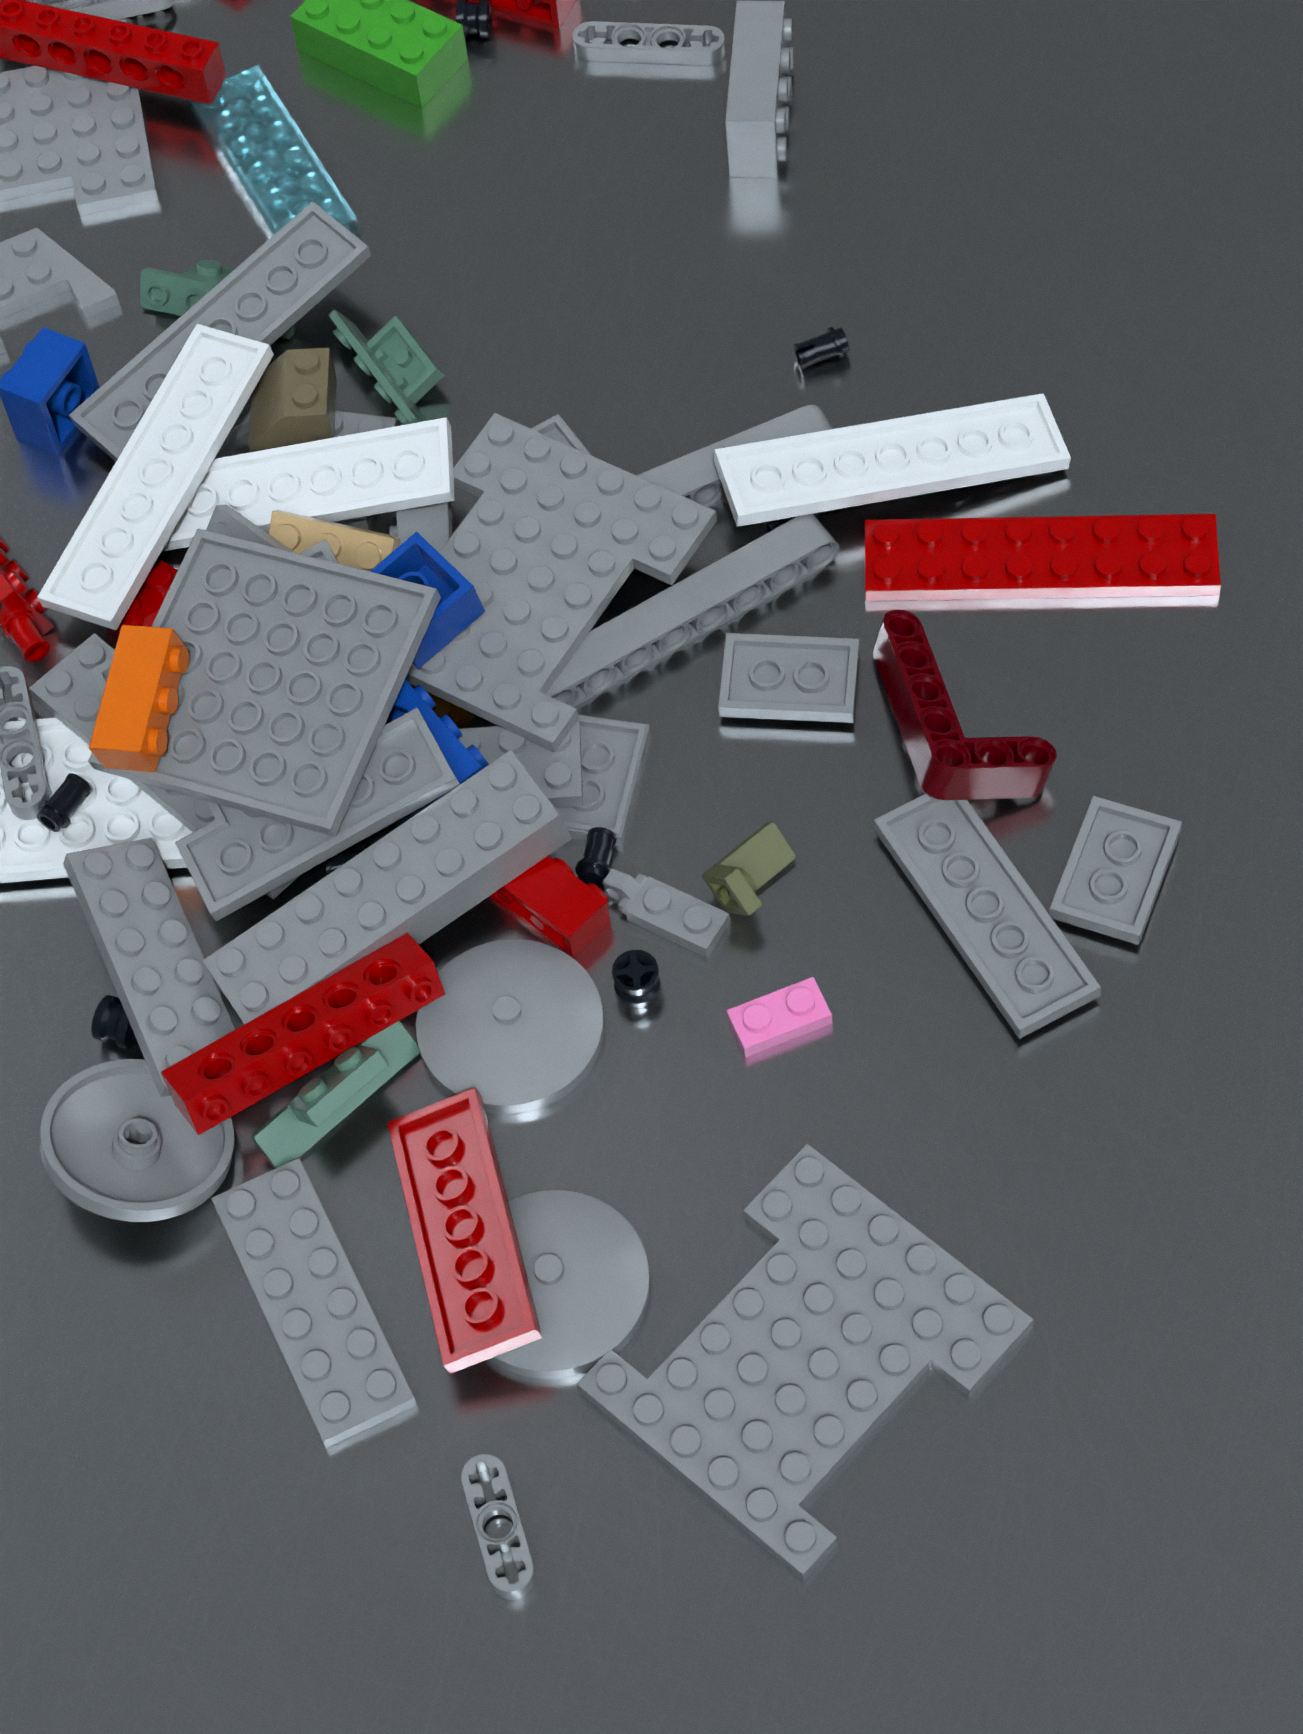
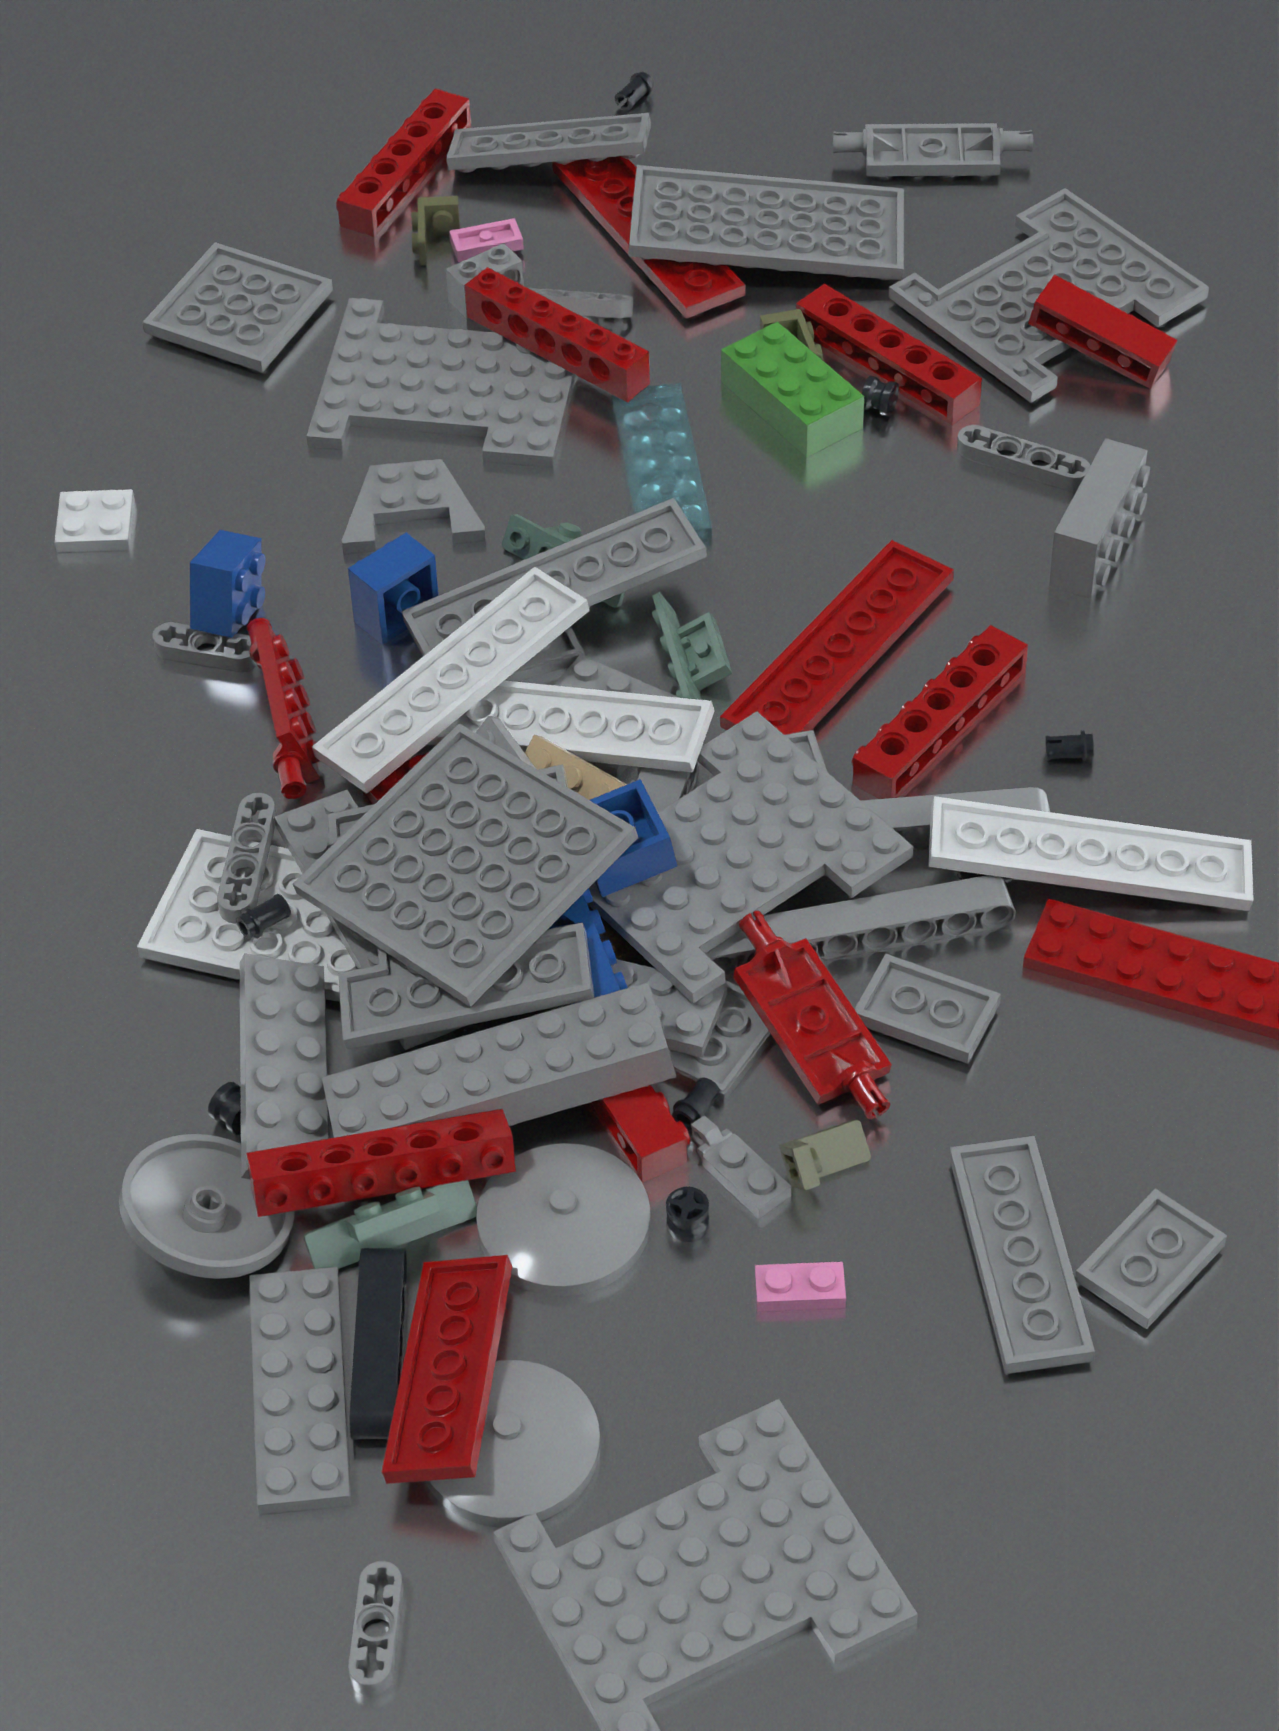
camera: 15 degrees right, 10 degrees down
orange brick [89,625,189,772] -> none
dark tan slope [248,347,337,451] -> none
dark red beam [872,609,1057,800] -> none
none -> black beam [349,1248,407,1440]
none -> red plate [720,540,954,735]
none -> red plate [733,911,892,1119]
none -> red brick [851,625,1028,799]

